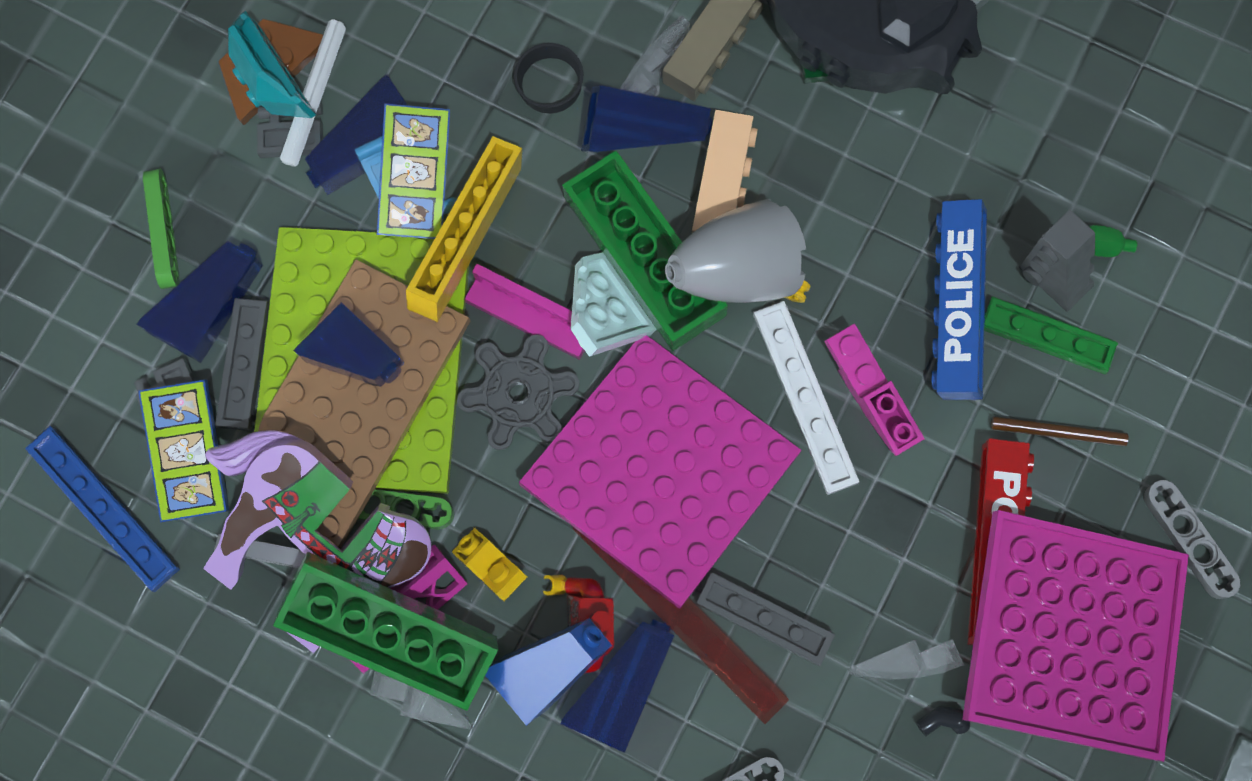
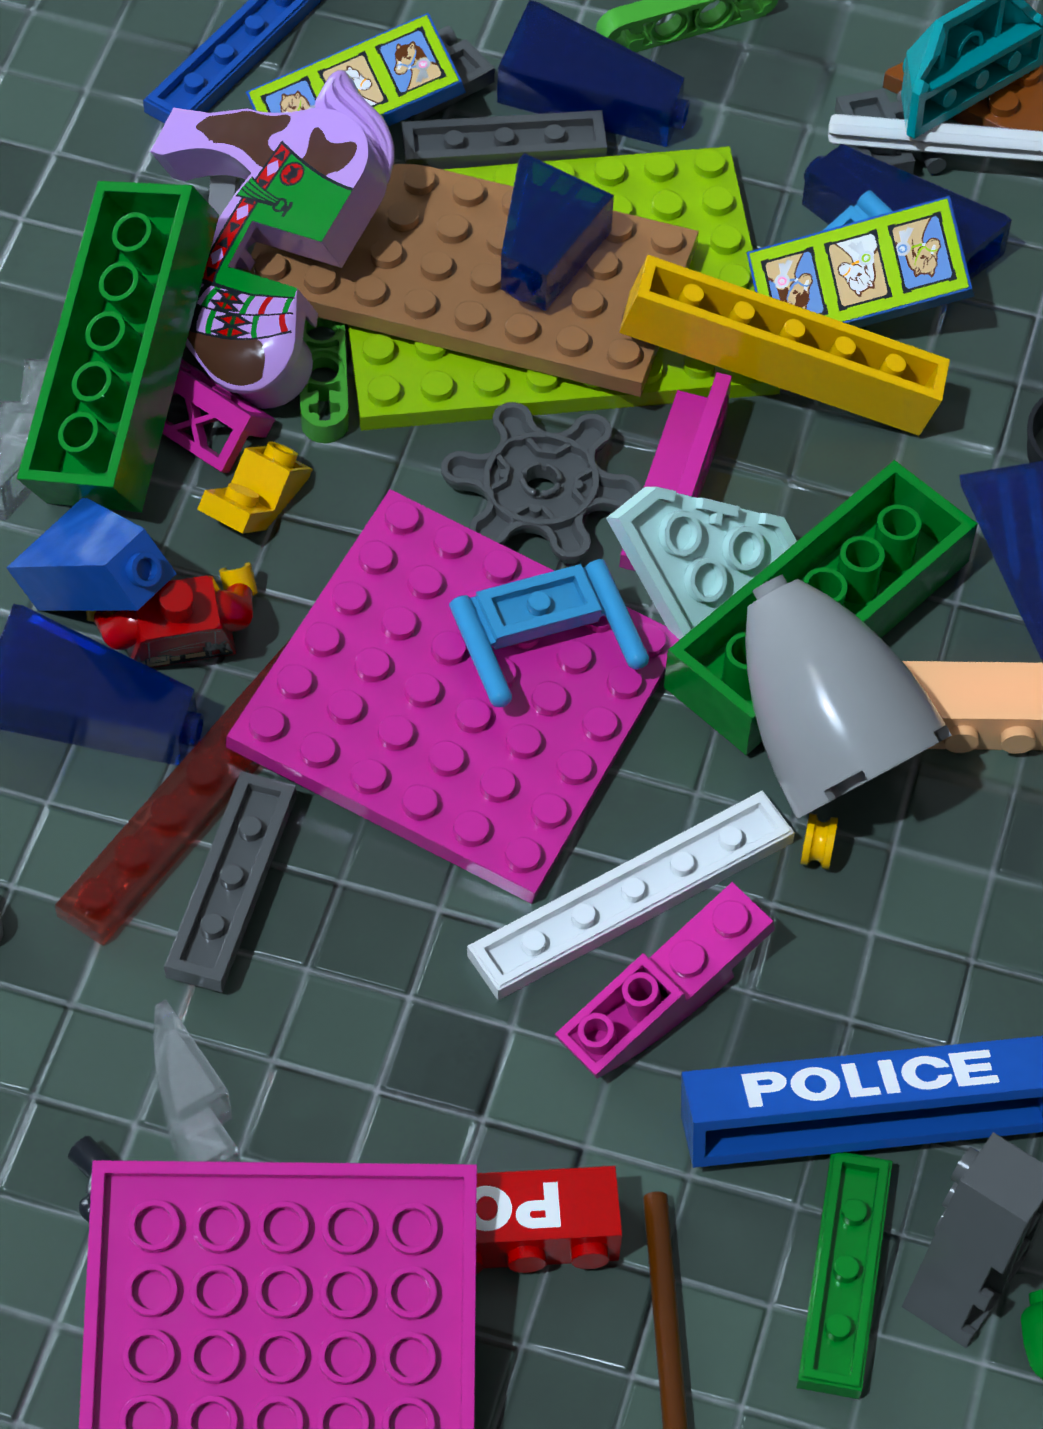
camera: 70 degrees right, 20 degrees down
none -> dark azure plate [449,559,649,708]

